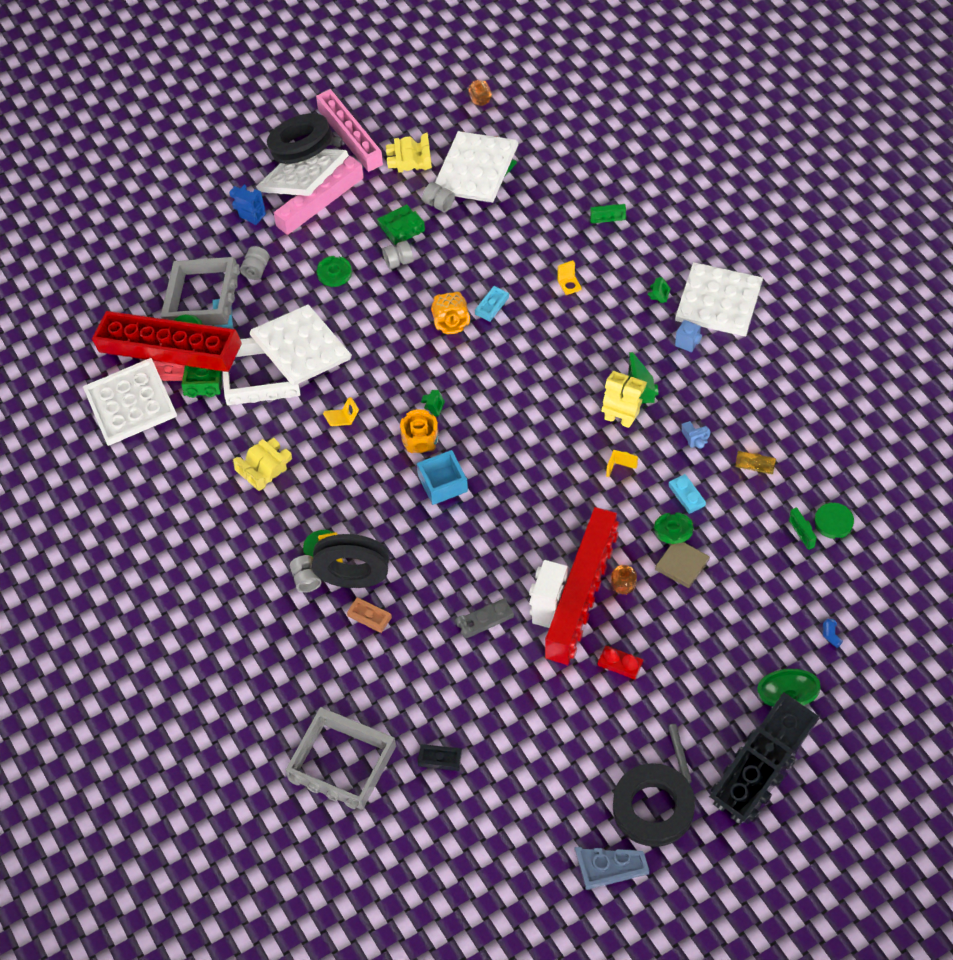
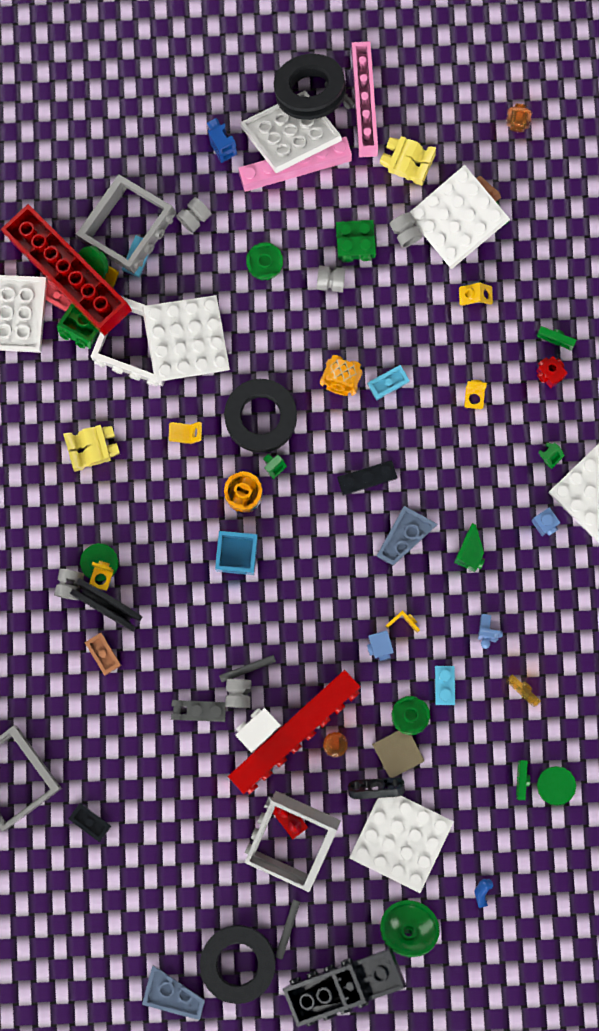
camera: 30 degrees right, 25 degrees up
light yellow hips [601,371,647,428] -> none
none -> dark grey bar [219,655,276,682]
none -> black tyre [224,379,297,453]
none -> light grey wheel [225,679,251,708]
none -> light grey window [244,791,341,892]
none -> black plate [337,460,397,496]
none -> black beam [348,777,405,799]
none -> white plate [349,796,454,893]
none -> medium blue brick [367,630,394,661]
none -> sand blue wing [376,506,438,566]
none -> yellow bracket [459,283,493,306]
none -> red brick [536,356,568,389]

